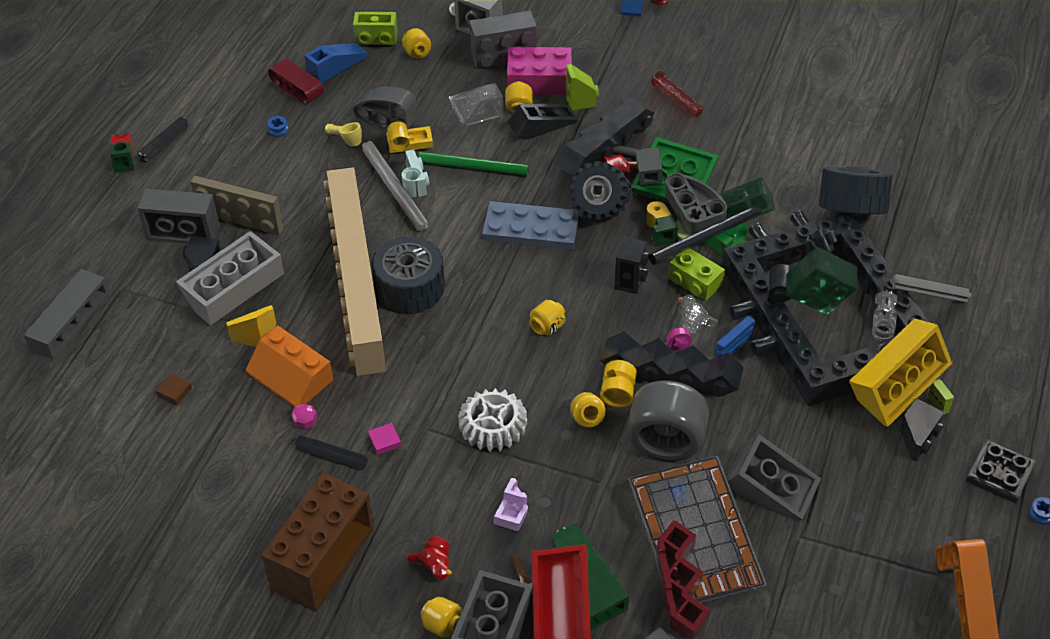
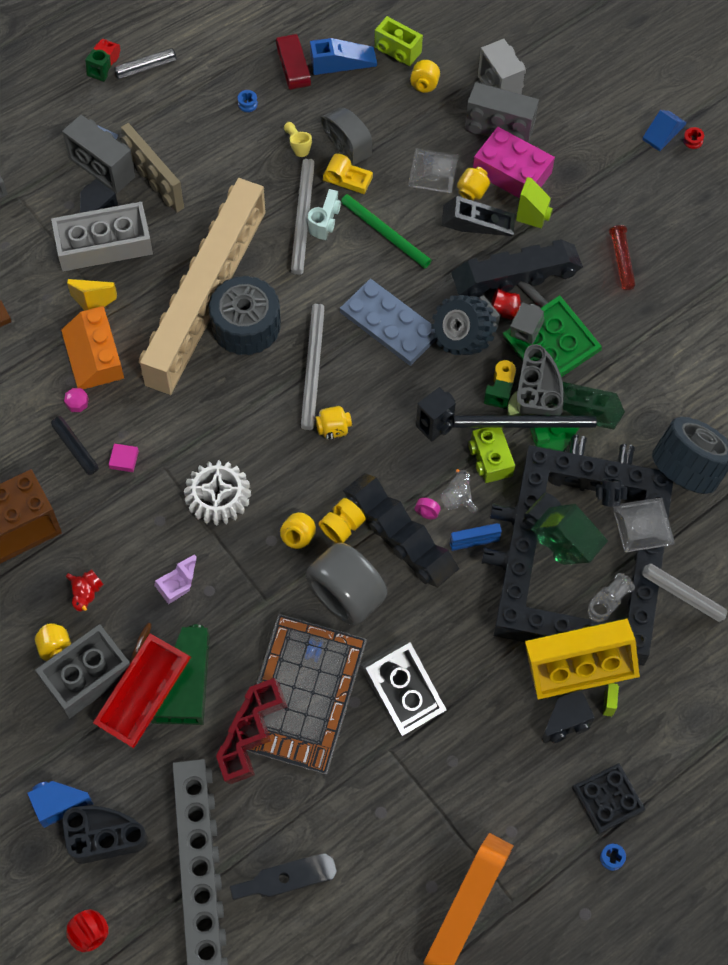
camera: 30 degrees right, 15 degrees up
none -> light grey axle [301,304,324,430]
none -> clear slope [613,497,675,552]

